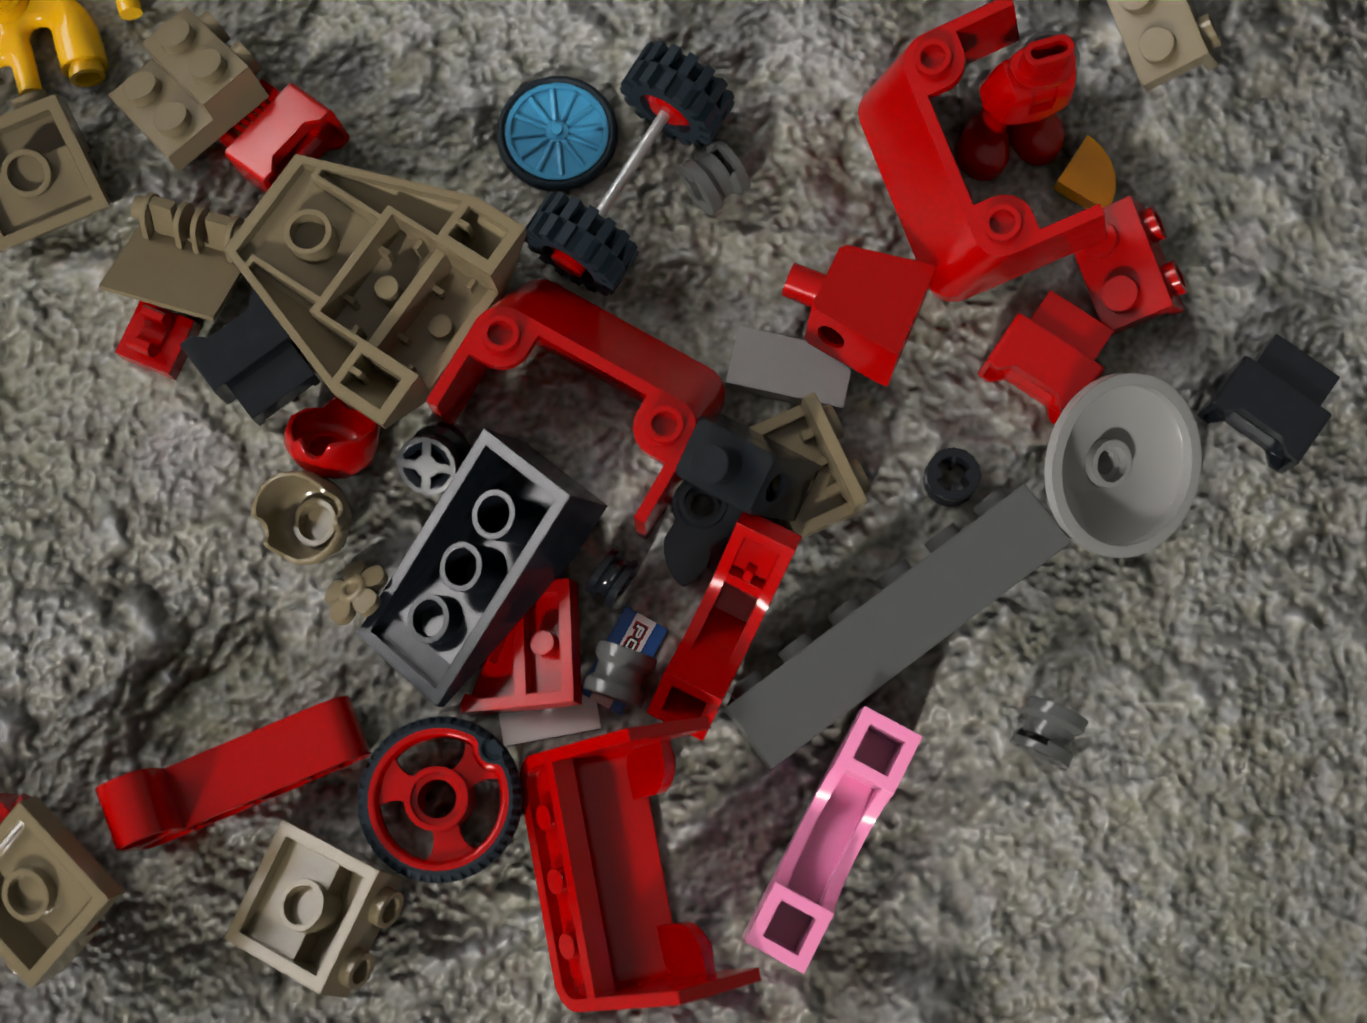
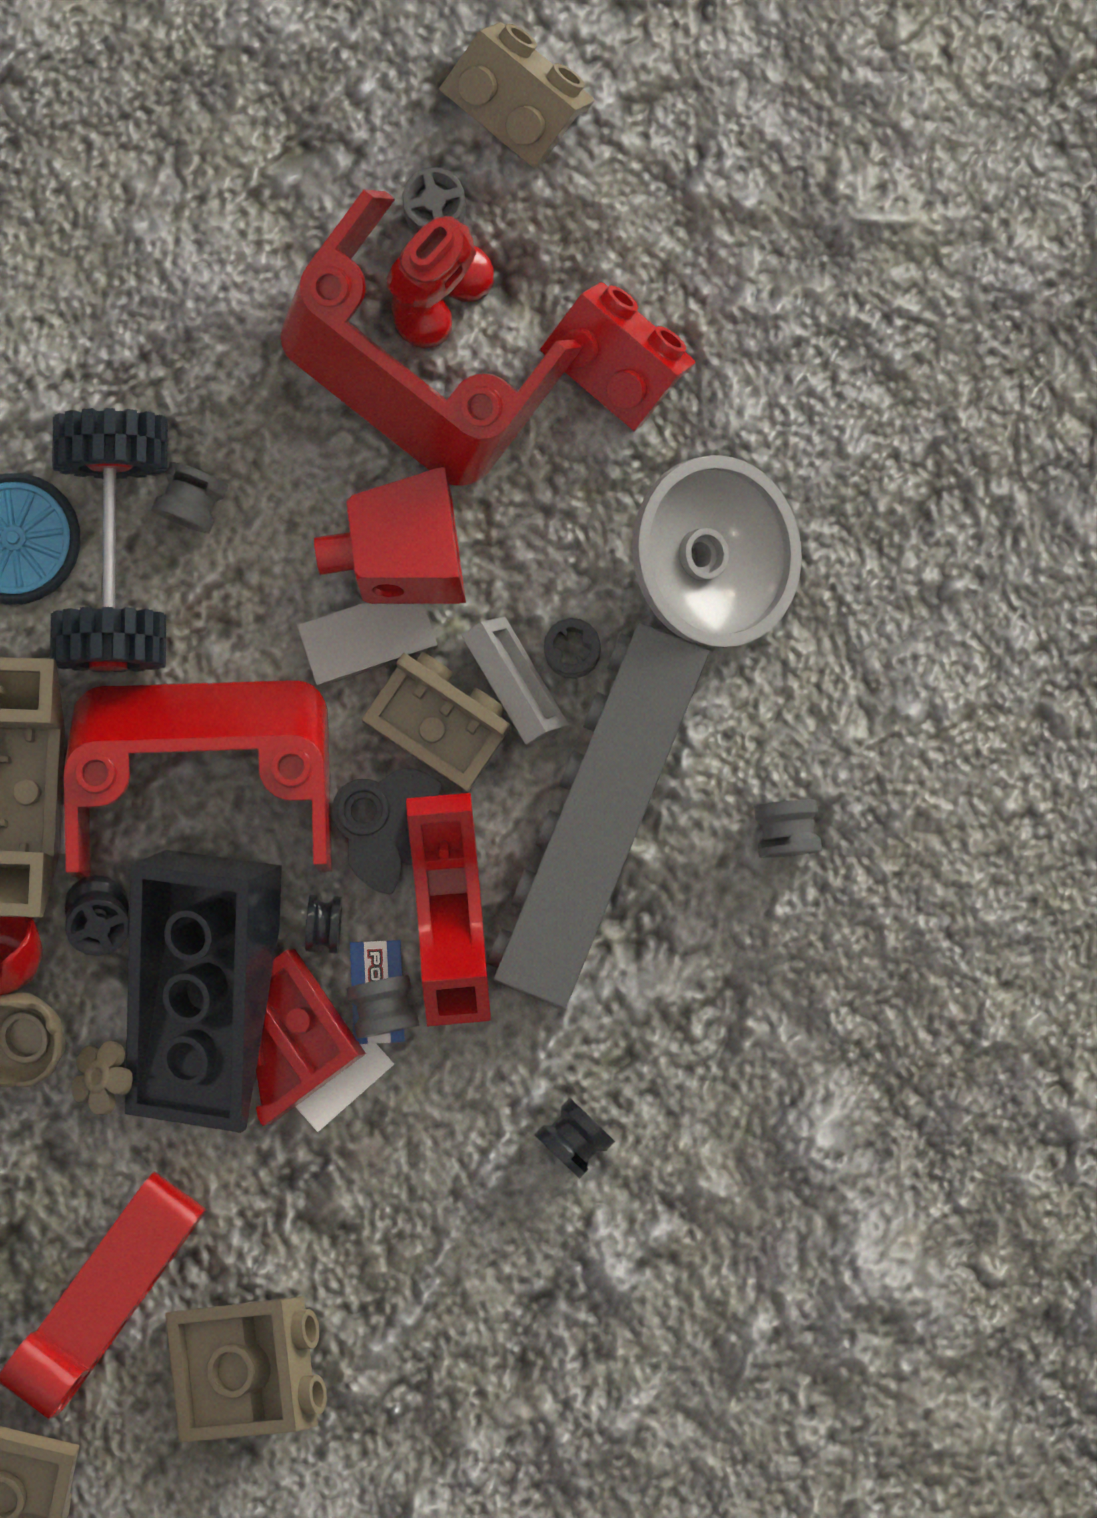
camera: 30 degrees left, 5 degrees up
red wheel [357,716,523,883] -> none
red windscreen [520,716,761,1012] -> none
black torso [675,414,821,521] -> none
bright pink arch [742,706,923,974] -> none
red piece [977,290,1114,425] -> none
light orange tile [1053,135,1116,209] -> none
black piece [1197,334,1340,474] -> none
none -> light grey tile [461,616,569,745]
none -> black wheel [534,1098,615,1179]

